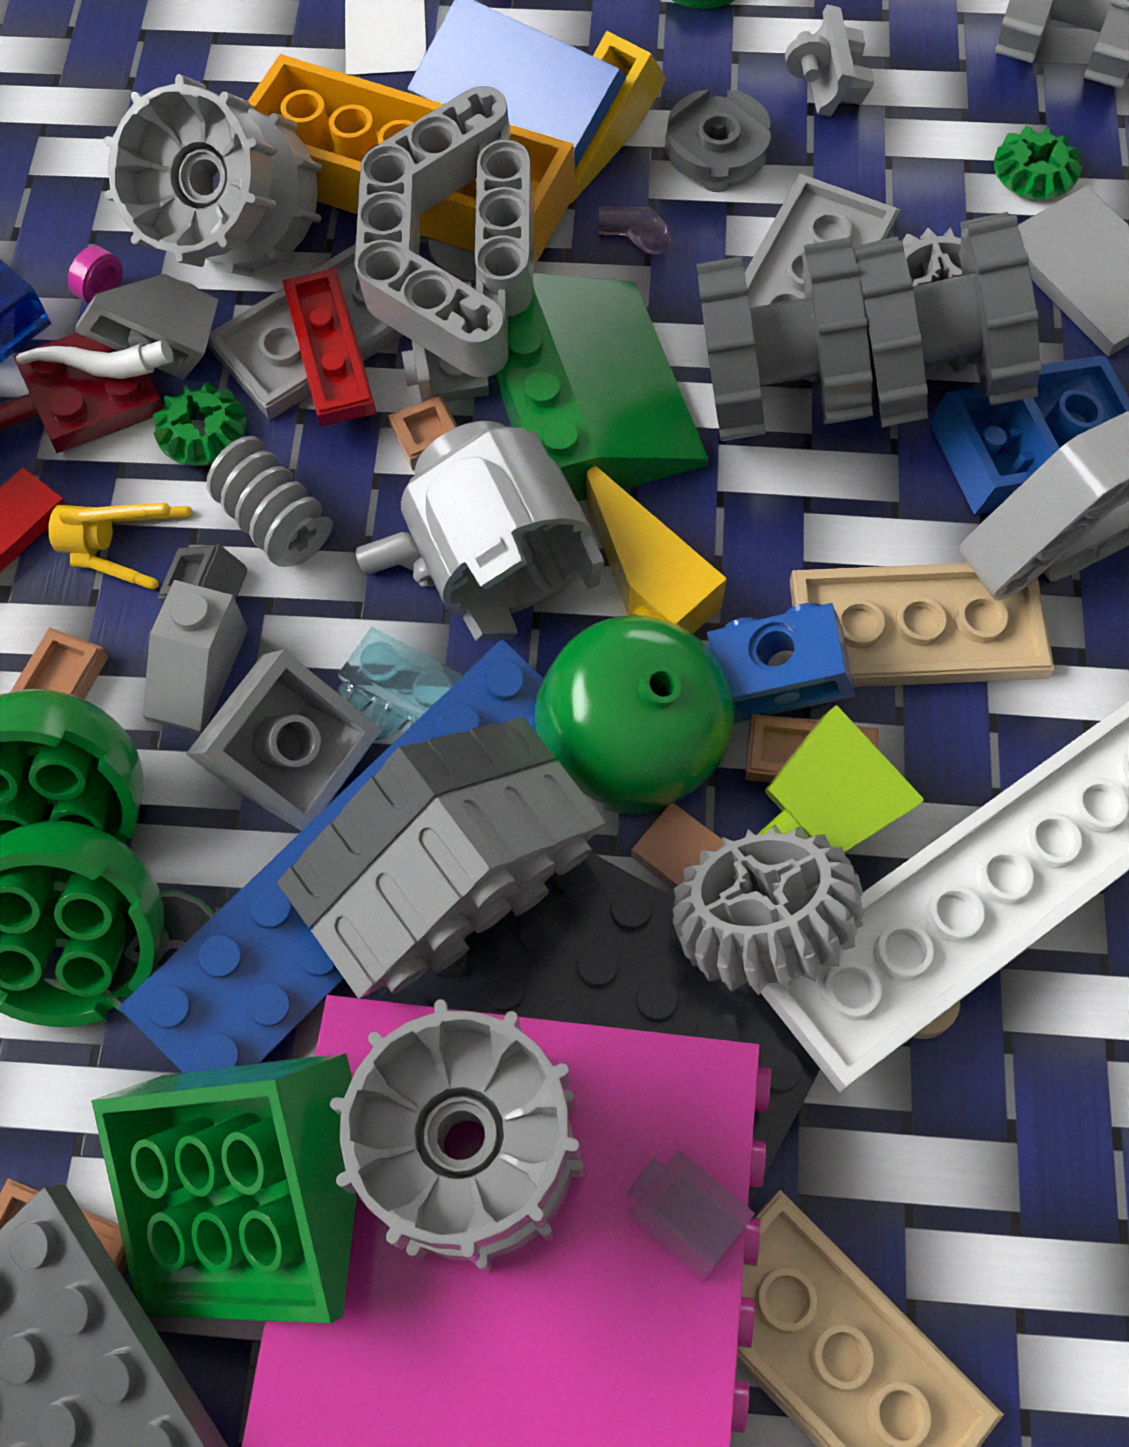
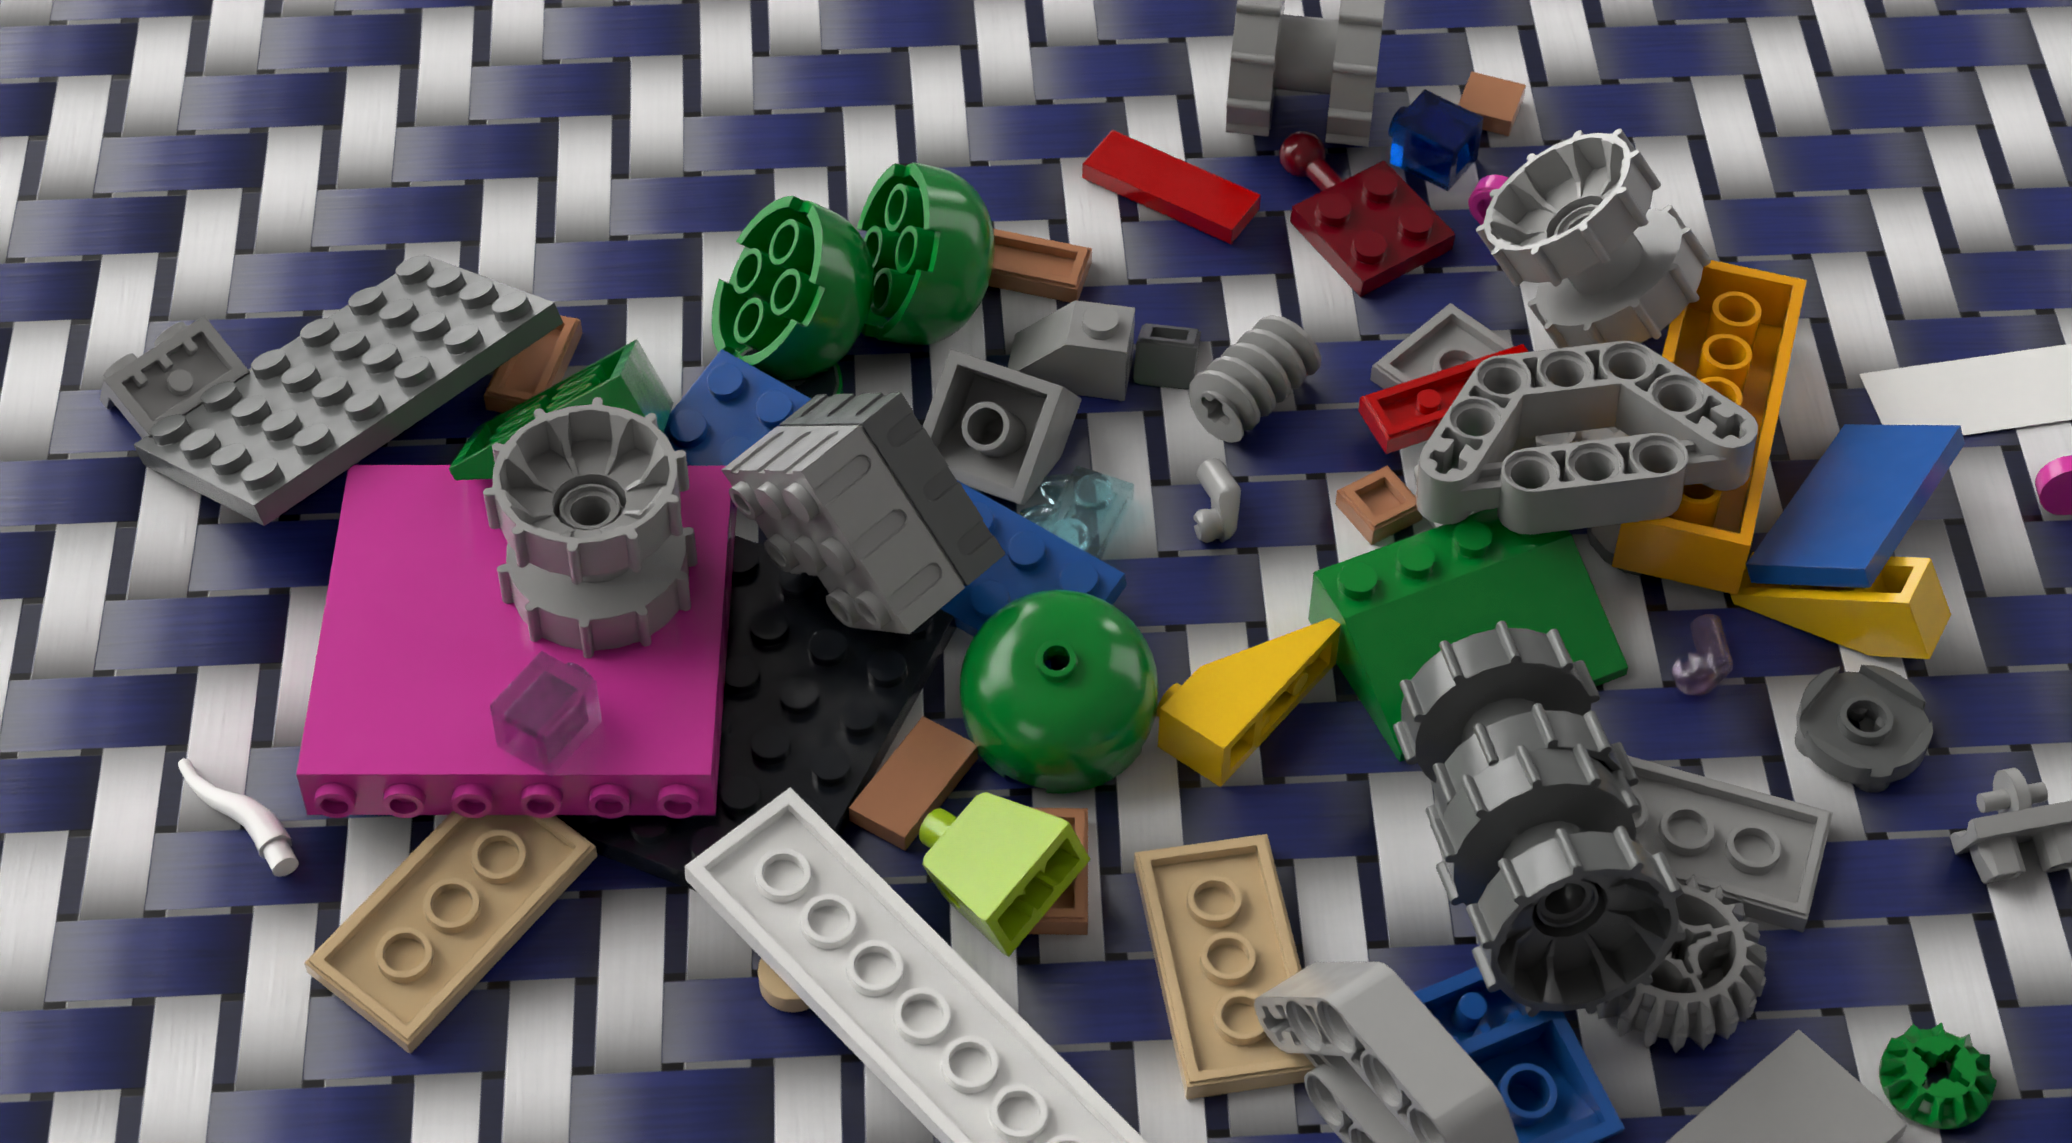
camera: 80 degrees right, 15 degrees down
white animal [16,340,173,379] -> none
yellow plant [49,503,193,590] -> none
light grey slope [75,274,219,380] -> none
green gear [153,381,246,466] -> none
light grey piece [401,421,604,641] -> none
light grey gear [672,824,864,995] -> none
blue brick [707,602,856,723] -> none

